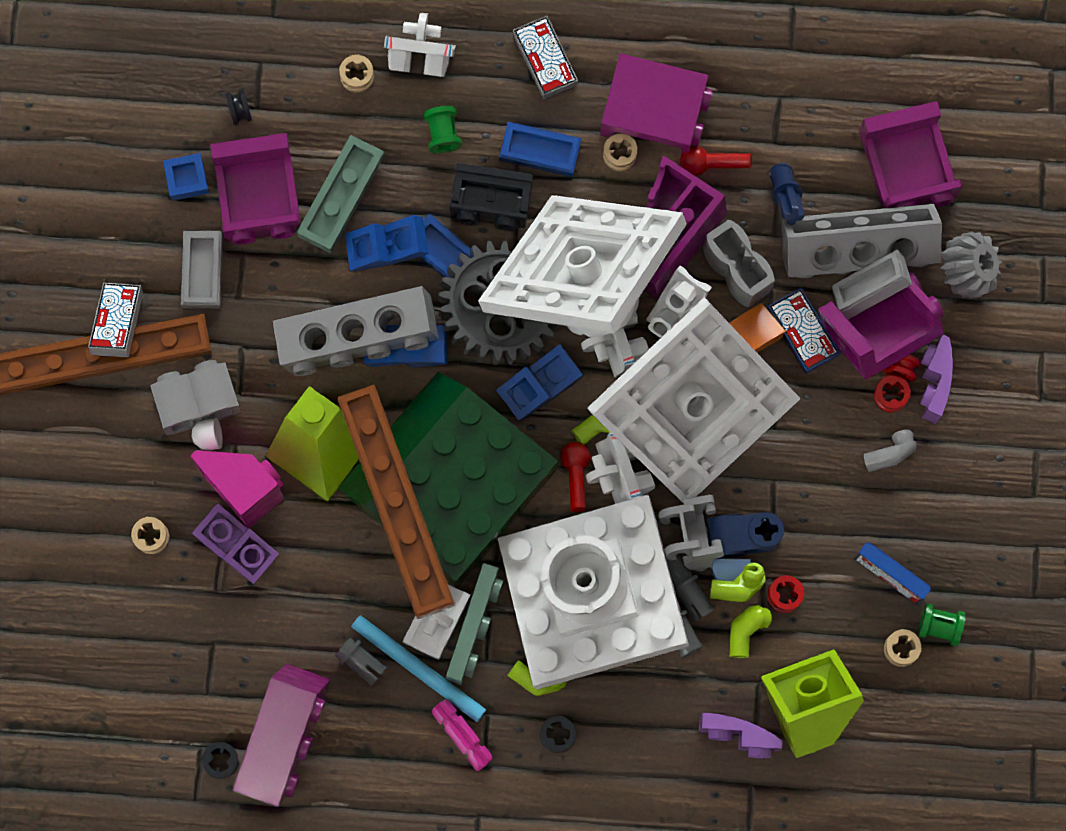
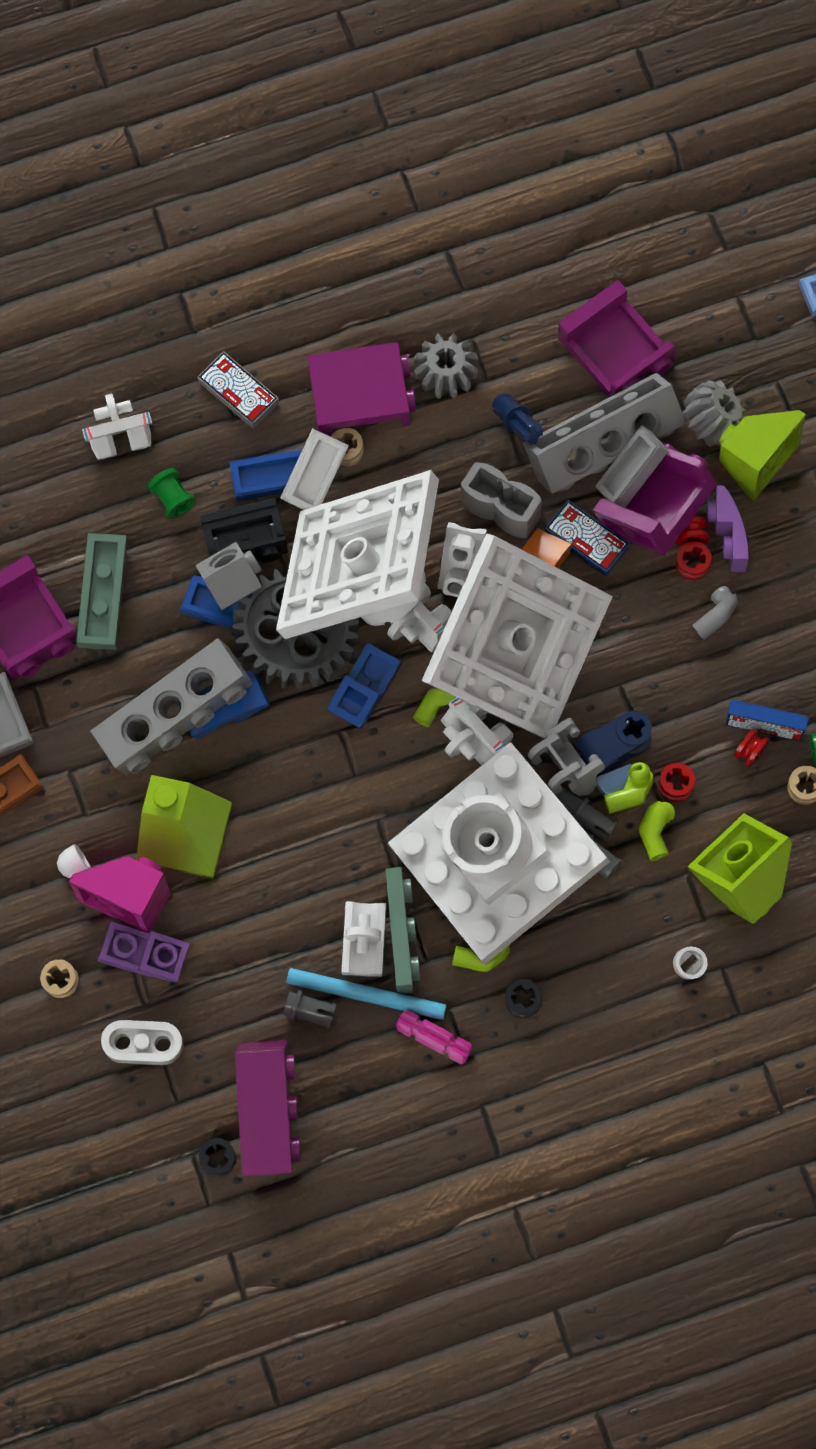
camera: 15 degrees left, 5 degrees down
light grey brick [150,360,241,435] -> none
dark green slope [337,372,558,588] -> none
dark orange tile [337,384,455,620] -> none
tan bush [339,55,374,93] -> none
blue slope [345,215,428,271] -> none
red bar [560,441,591,513] -> none
magenta wedge [643,155,727,300] -> none
red bar [680,146,752,176] -> none
medium lavender slope [699,713,782,759] -> none
none -> white plate [101,1020,183,1065]
none -> light grey brick [196,542,262,610]
none -> white tile [280,428,349,510]
none -> light grey gear [414,333,478,399]
none -> white hinge [673,946,707,979]
none -> lime slope [718,410,806,501]
none -> red bush [733,728,770,768]

